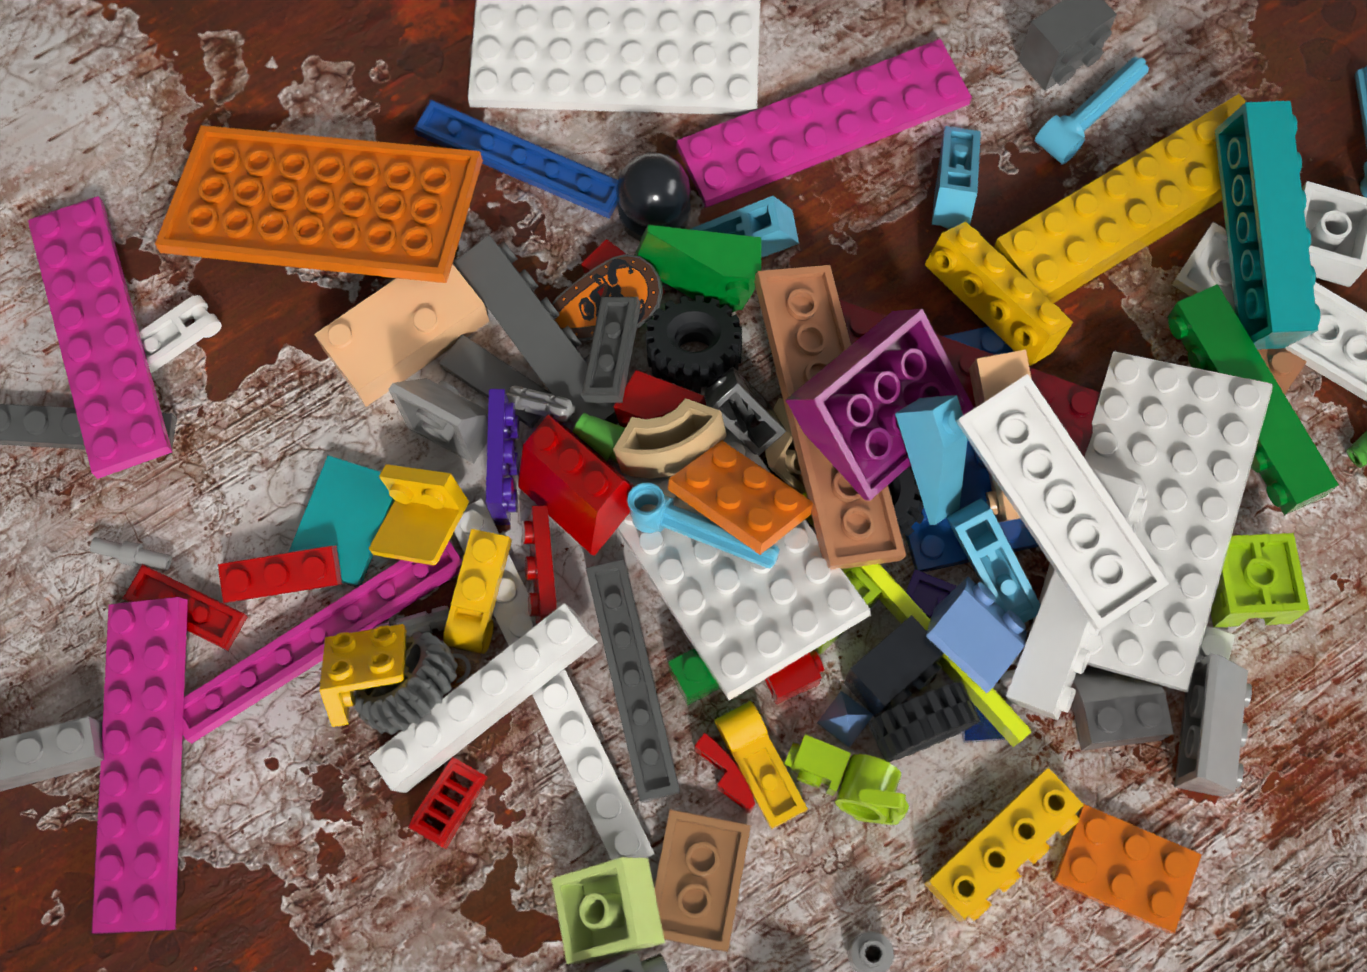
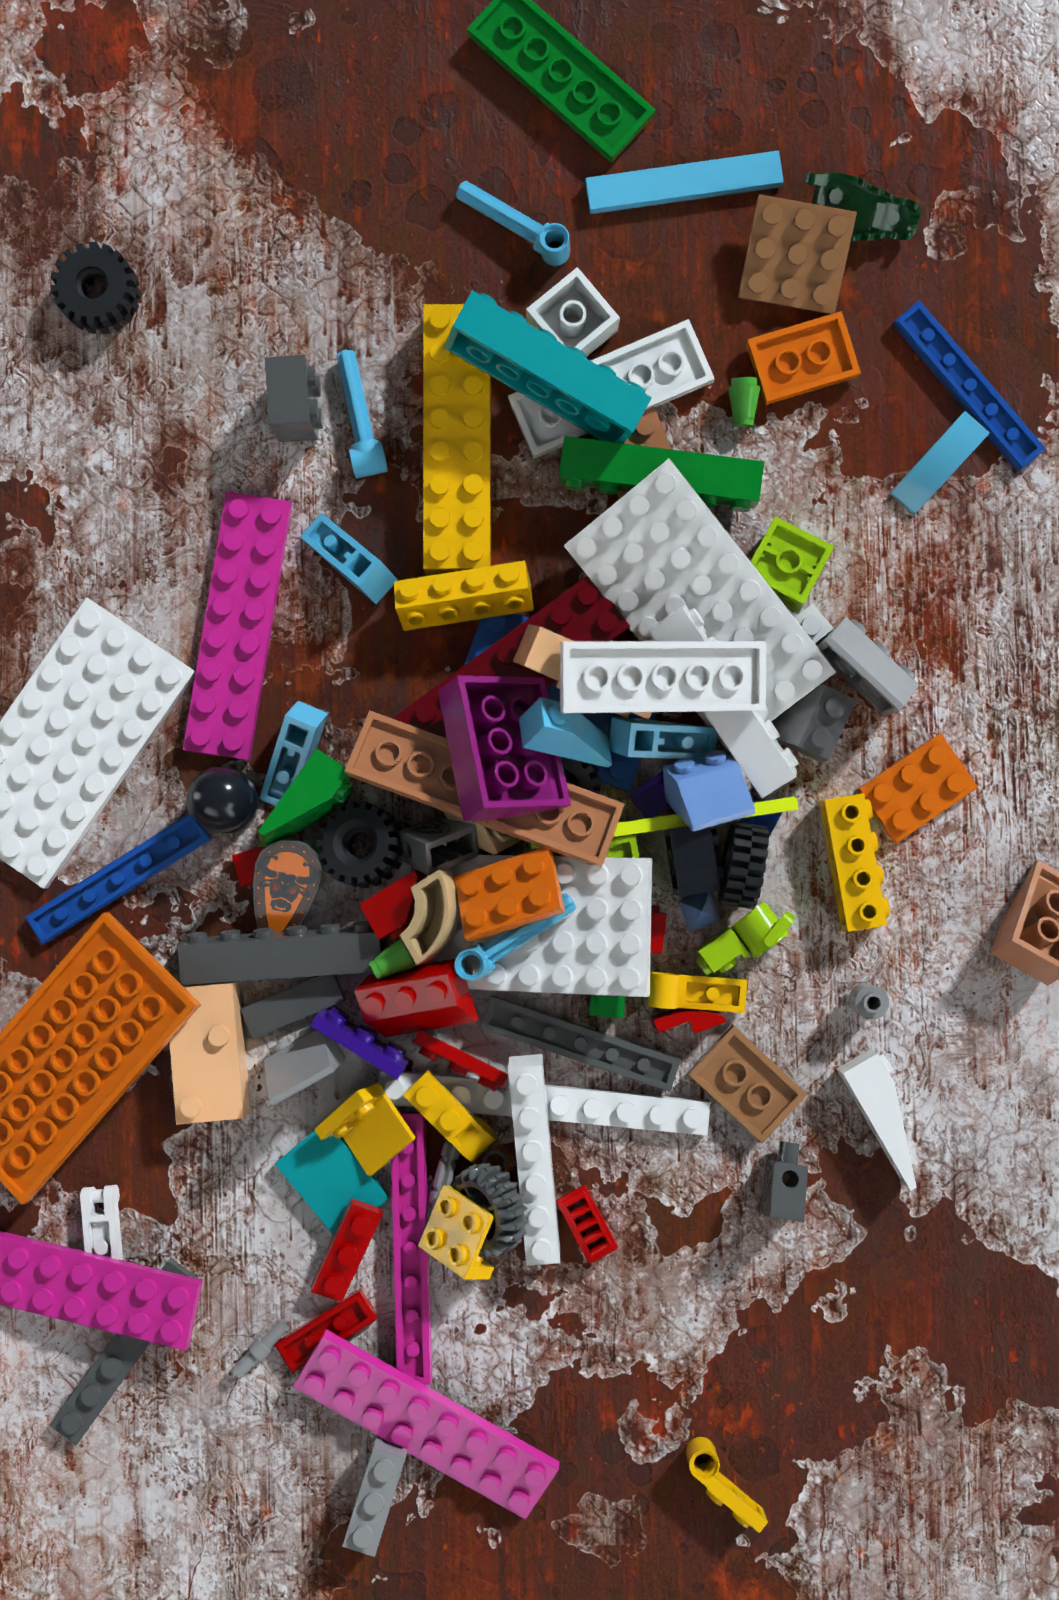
camera: 60 degrees left, 15 degrees up
light grey axle [506,385,575,422] -> none
yellowish green brick [551,857,665,964] -> none
dark grey tile [581,297,641,403] -> none

